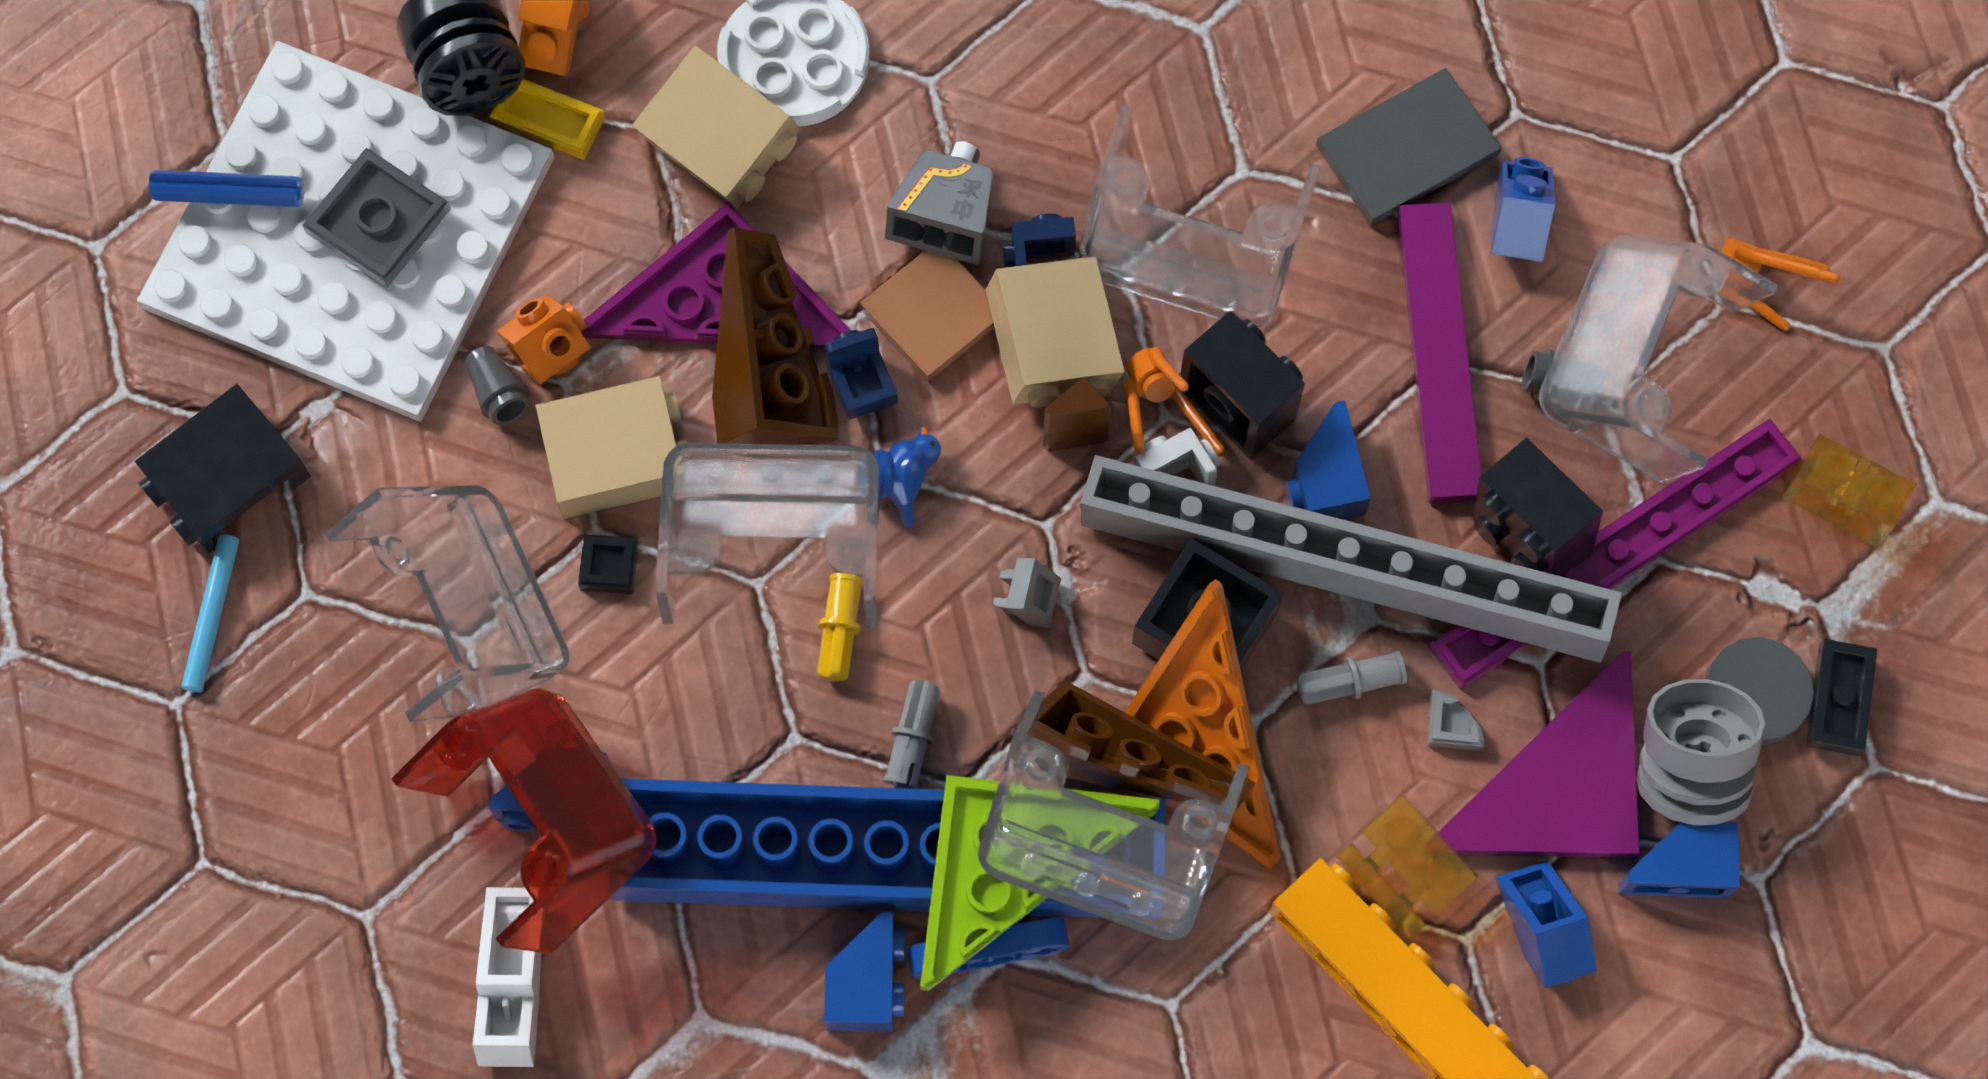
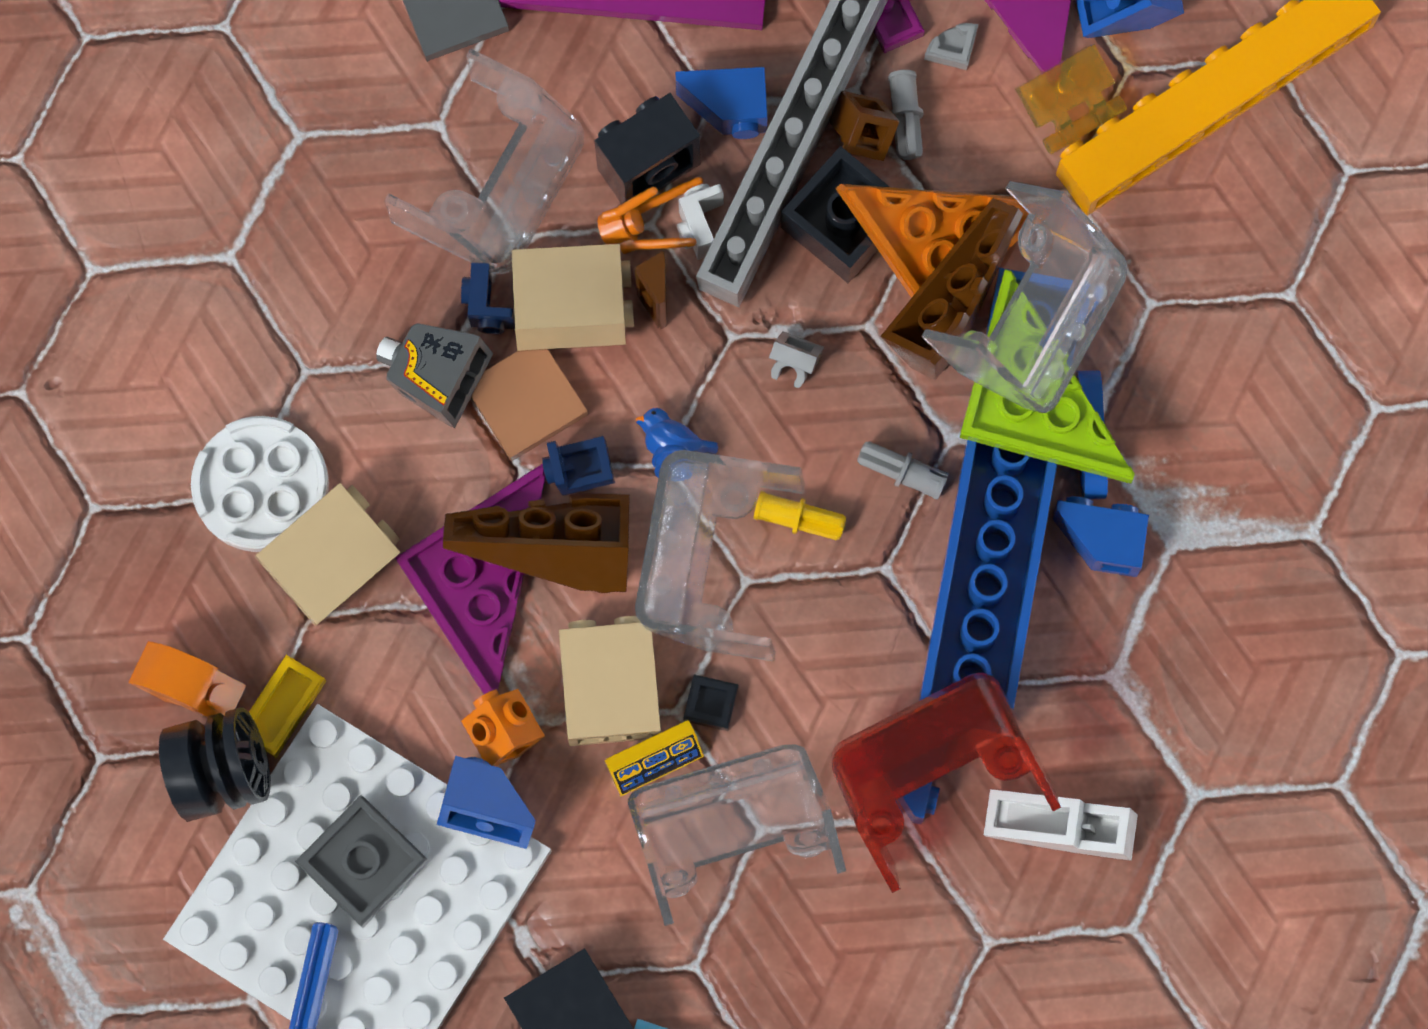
camera: 80 degrees left, 5 degrees up
dark grey cone [465,346,530,425] -> none
none -> blue slope [436,756,536,849]
none -> tile [605,720,704,796]
none -> reddish brown brick [829,91,900,161]

